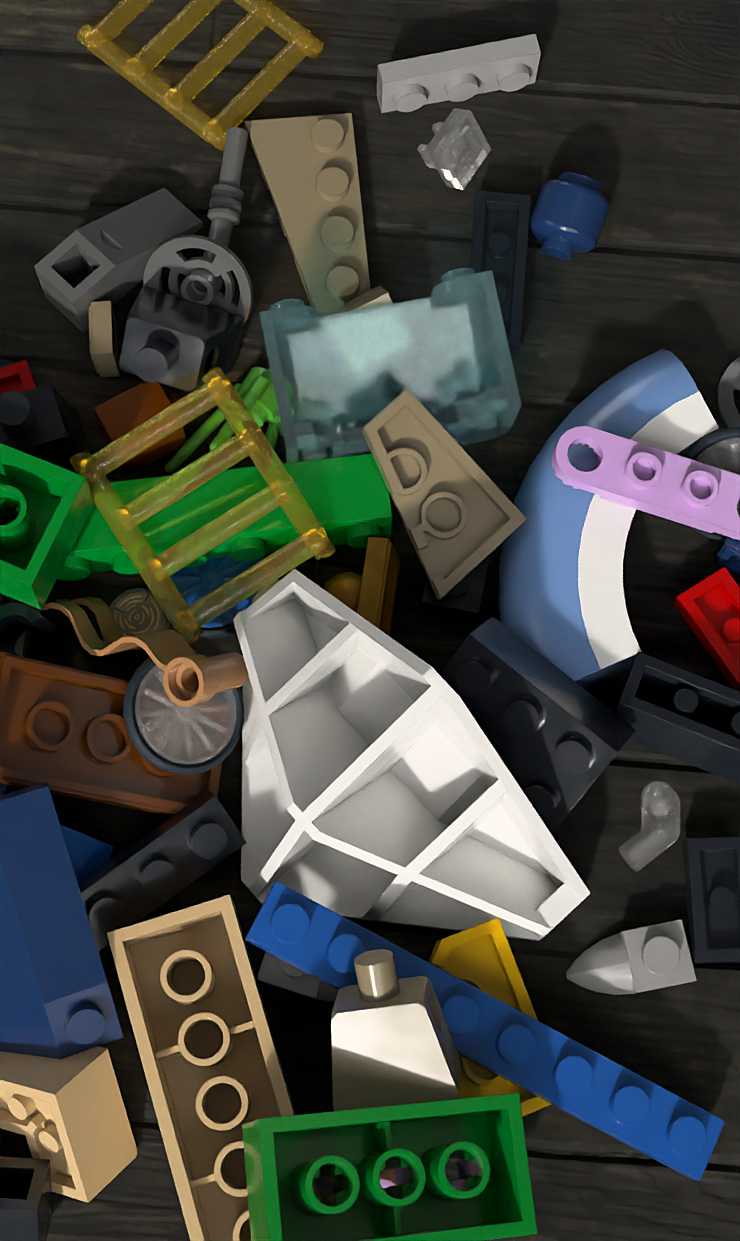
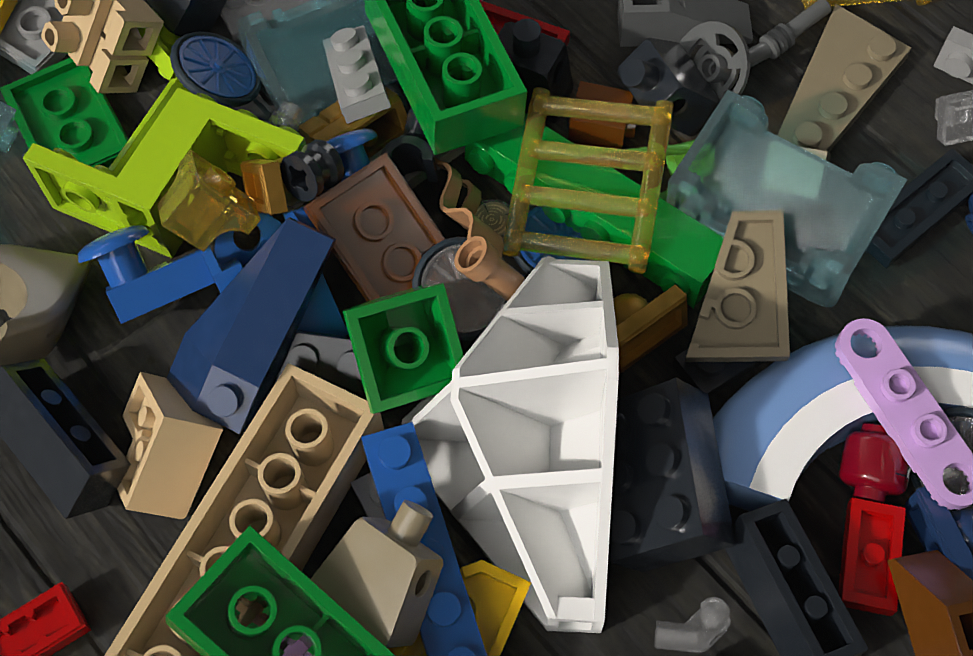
camera: 50 degrees right, 10 degrees down
dark tan tile [88,301,120,377] -> none
none -> green slope [343,283,463,414]
none -> dark red head [839,423,911,504]

